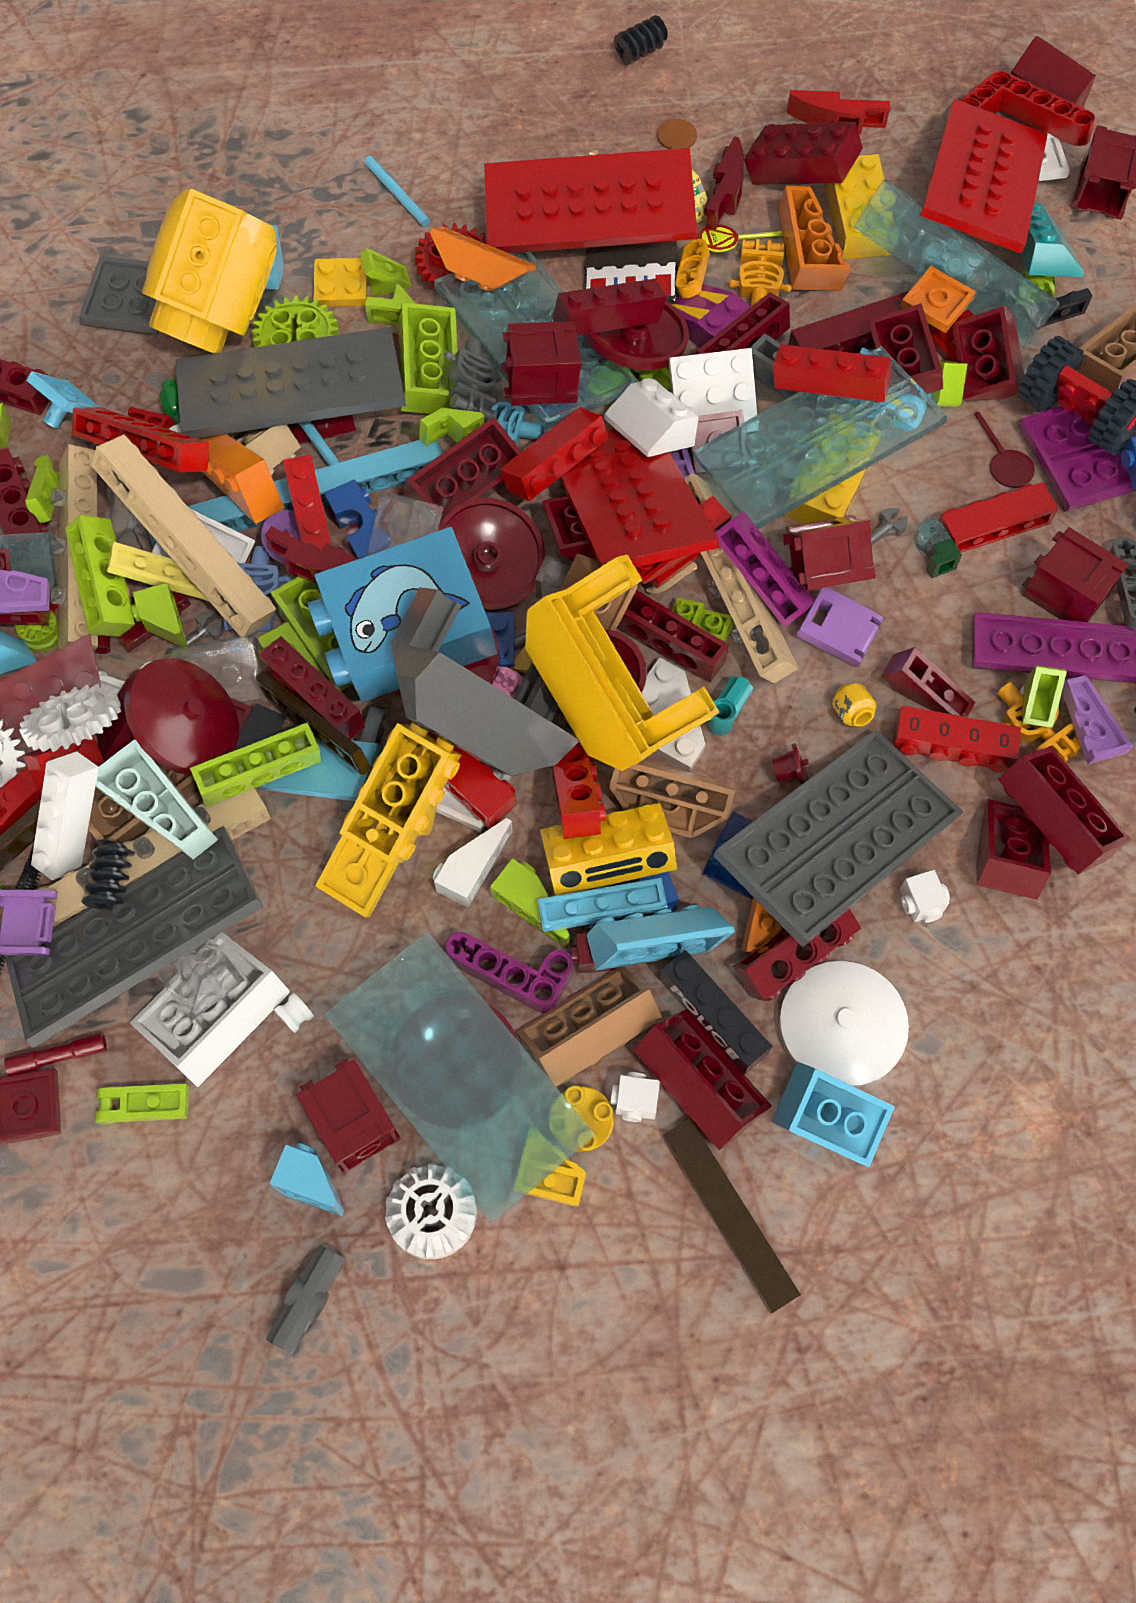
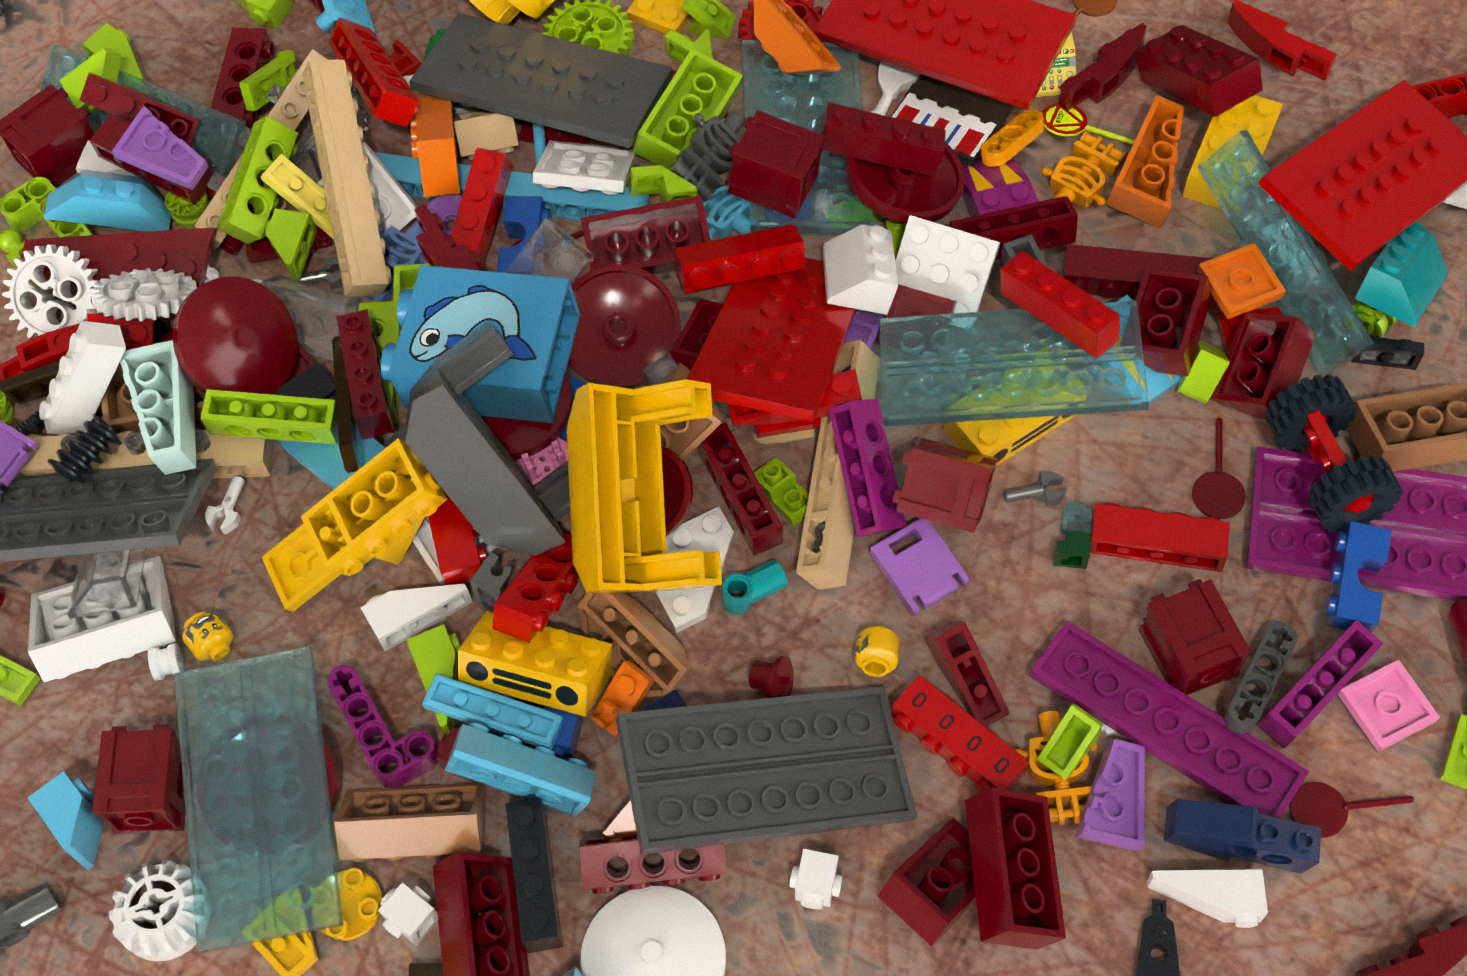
camera: 35 degrees right, 5 degrees down
none -> yellow head [182,611,234,662]
none -> white bar [205,476,245,534]
none -> dark grey hinge [470,552,512,612]
none -> white plate [533,140,637,195]
none -> orange plate [590,660,655,737]
none -> white piece [871,61,921,115]

